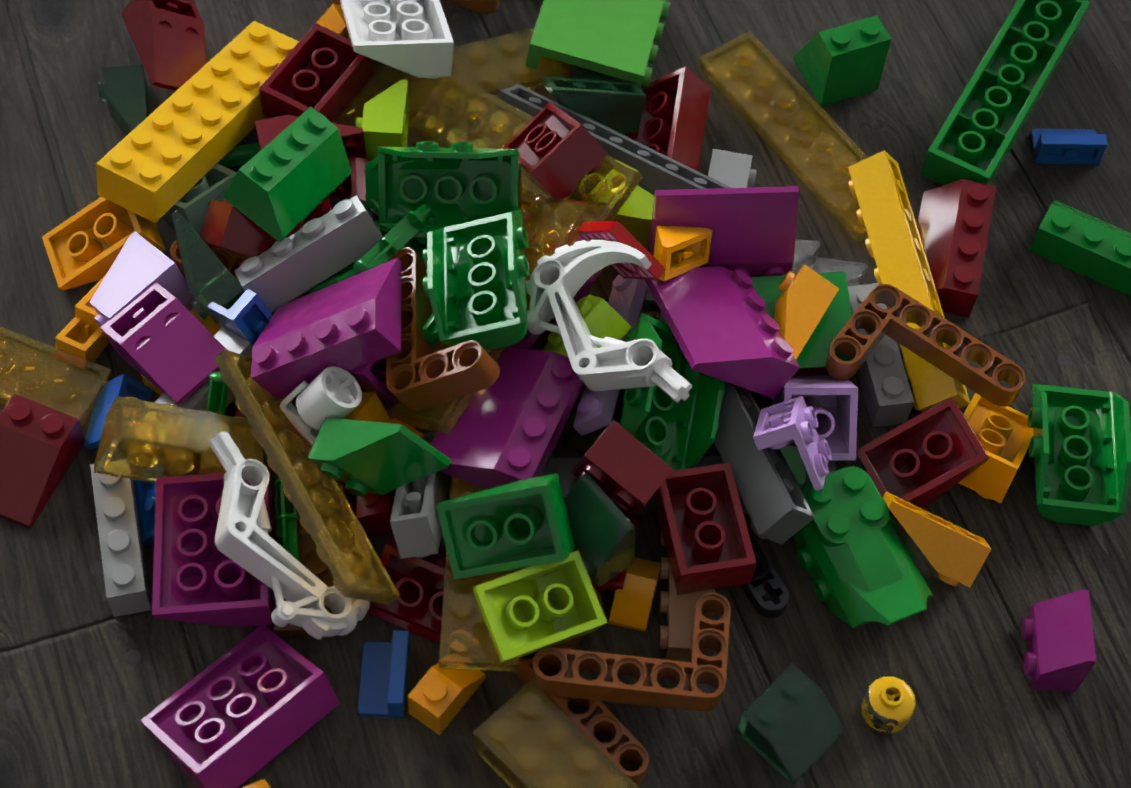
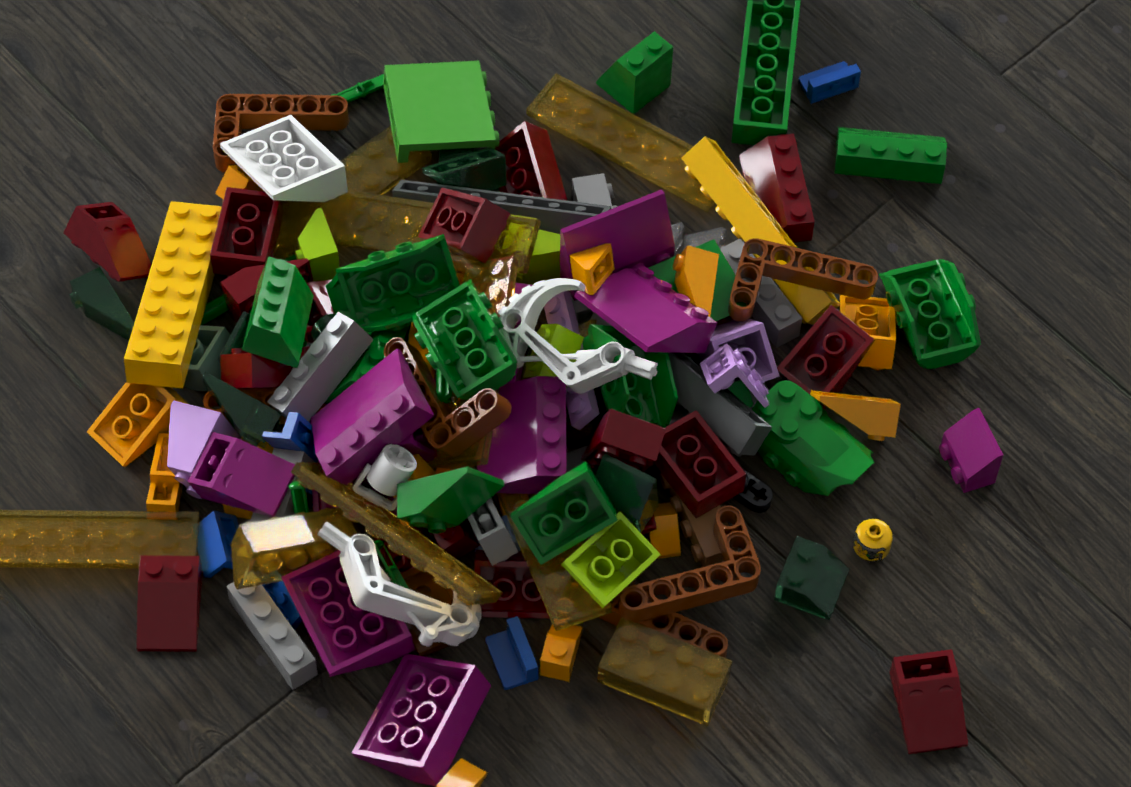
camera: 20 degrees left, 0 degrees up
green piece [353,204,432,275] -> none
red tile [576,221,665,279] -> none

